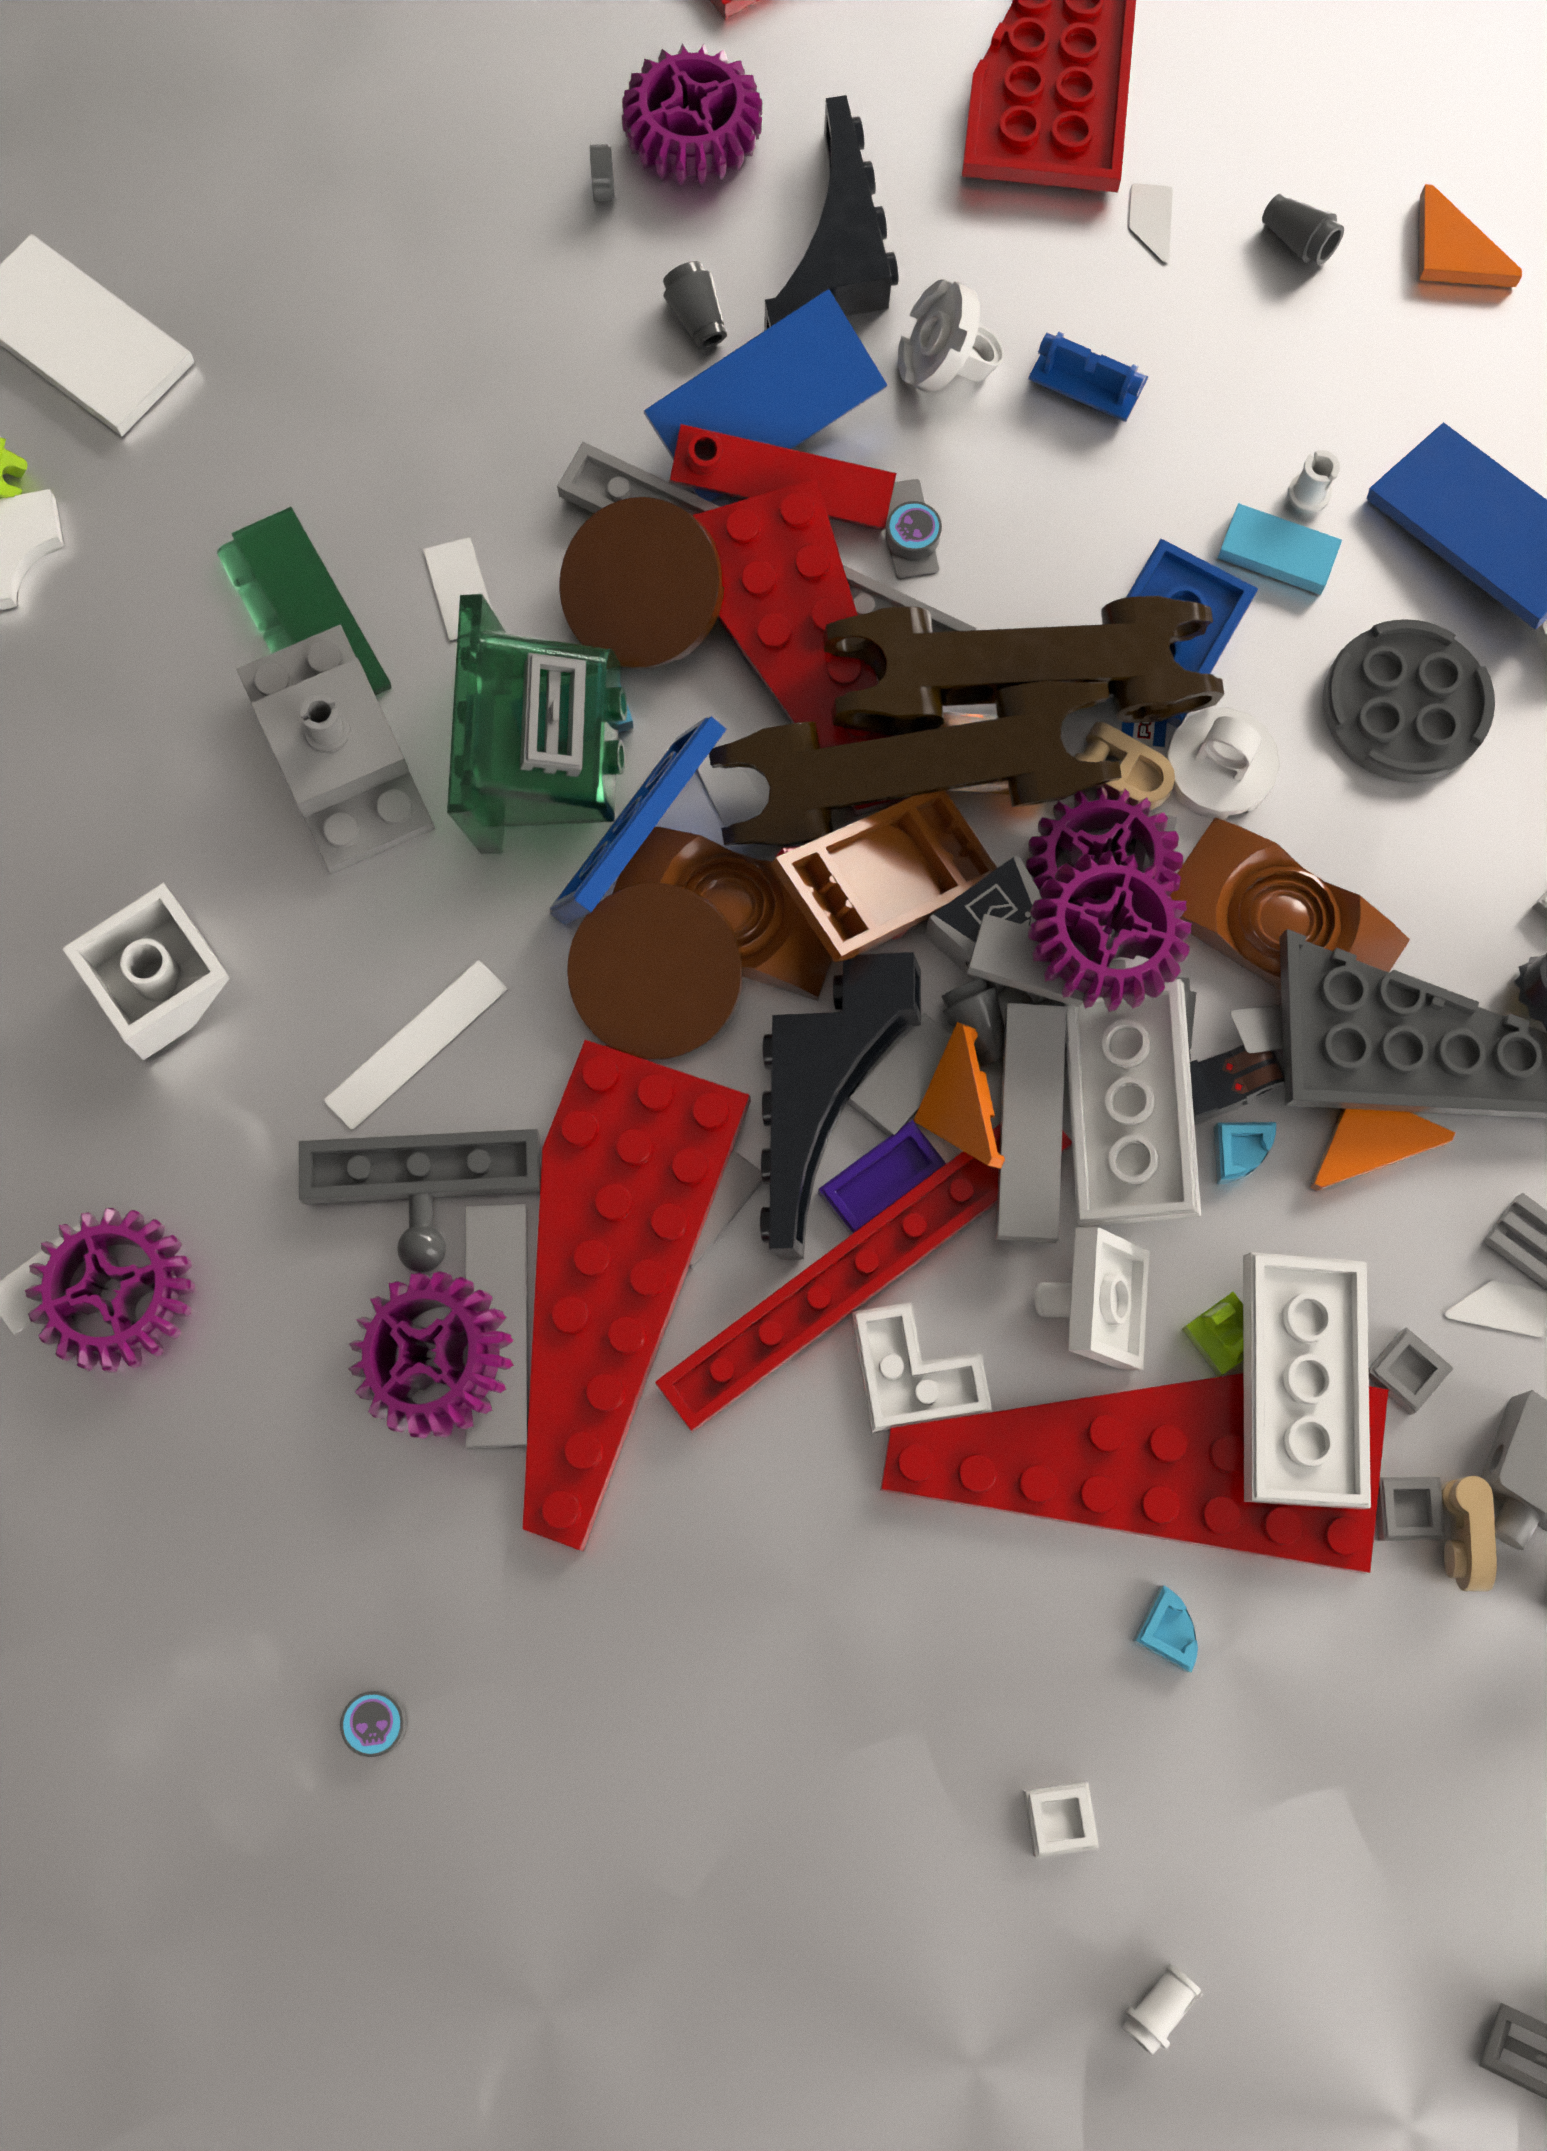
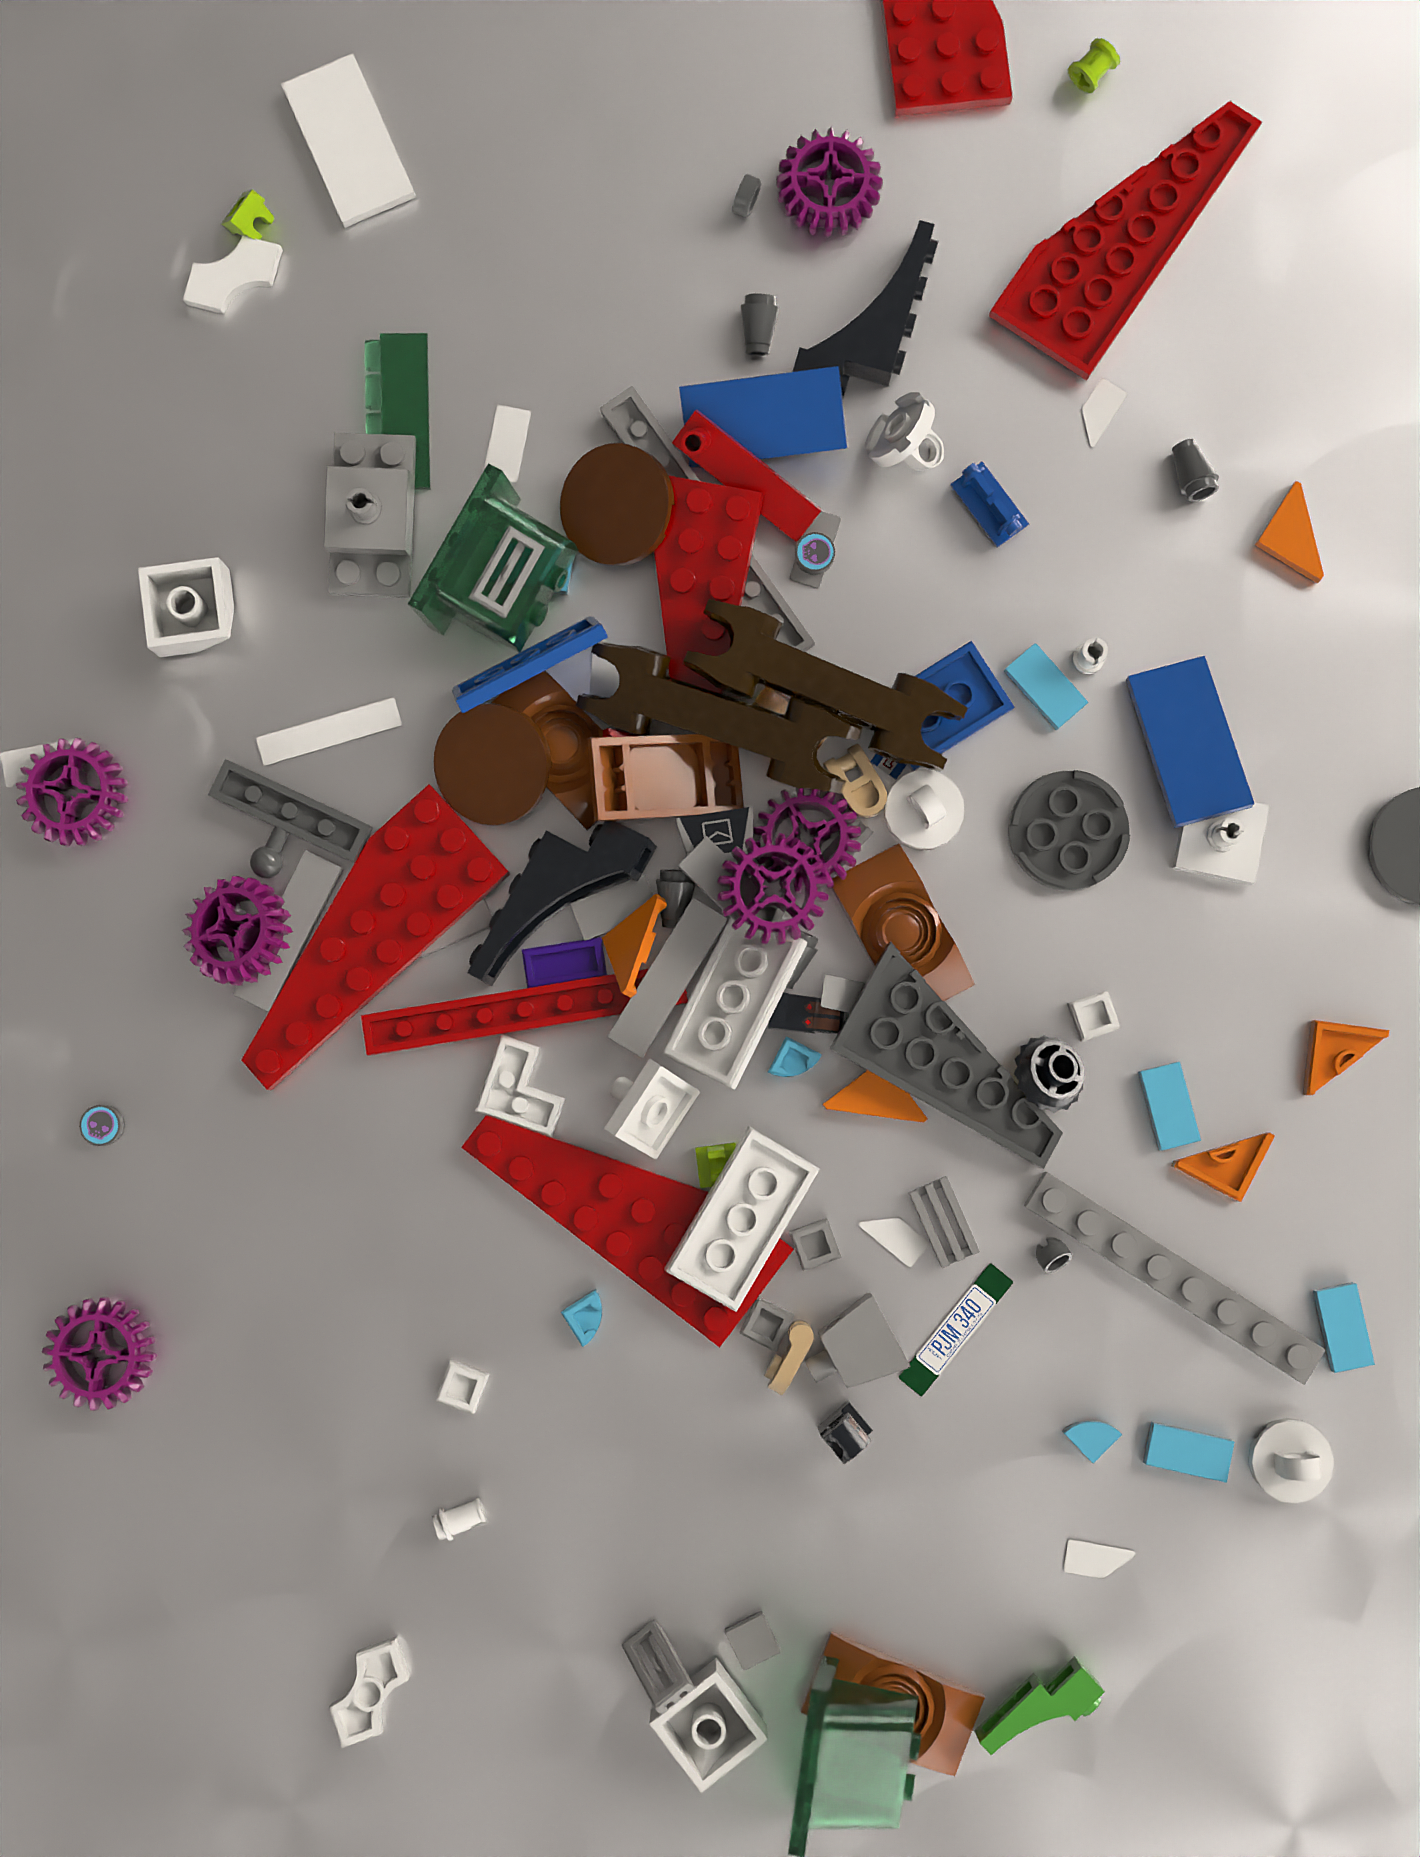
camera: 30 degrees right, 10 degrees up
none -> magenta gear [41,1297,157,1411]

